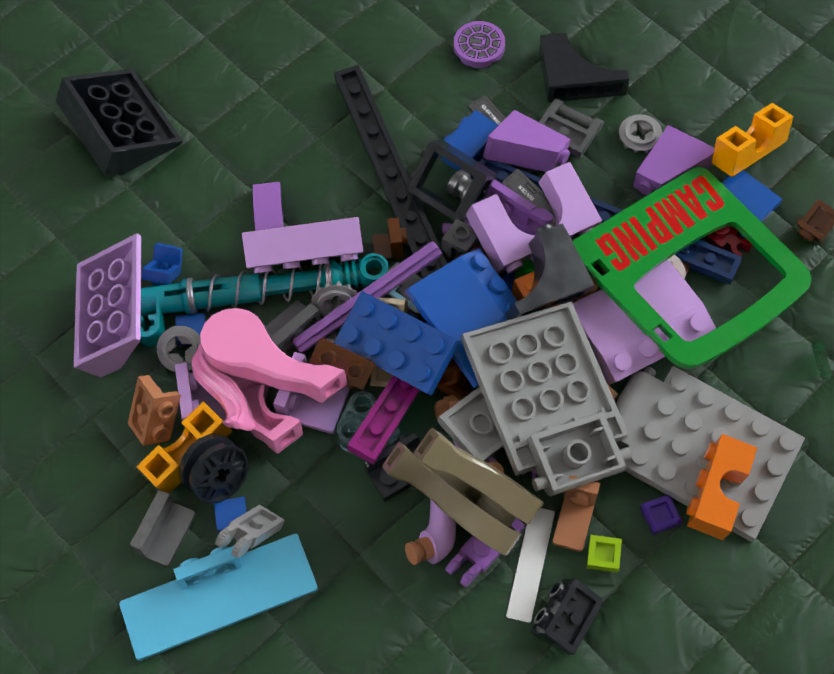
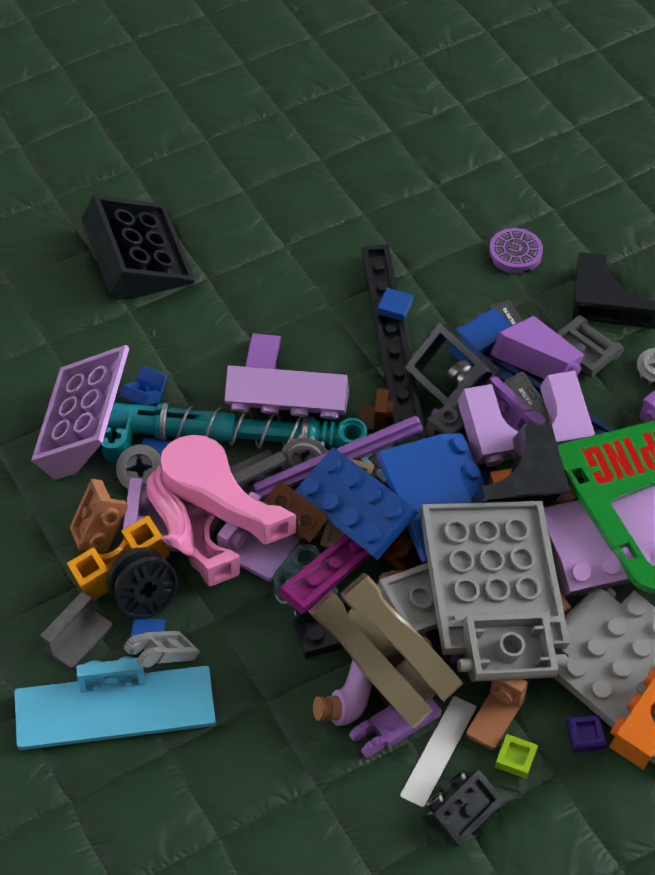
camera: 10 degrees right, 10 degrees down
none -> blue tile [377,288,413,321]

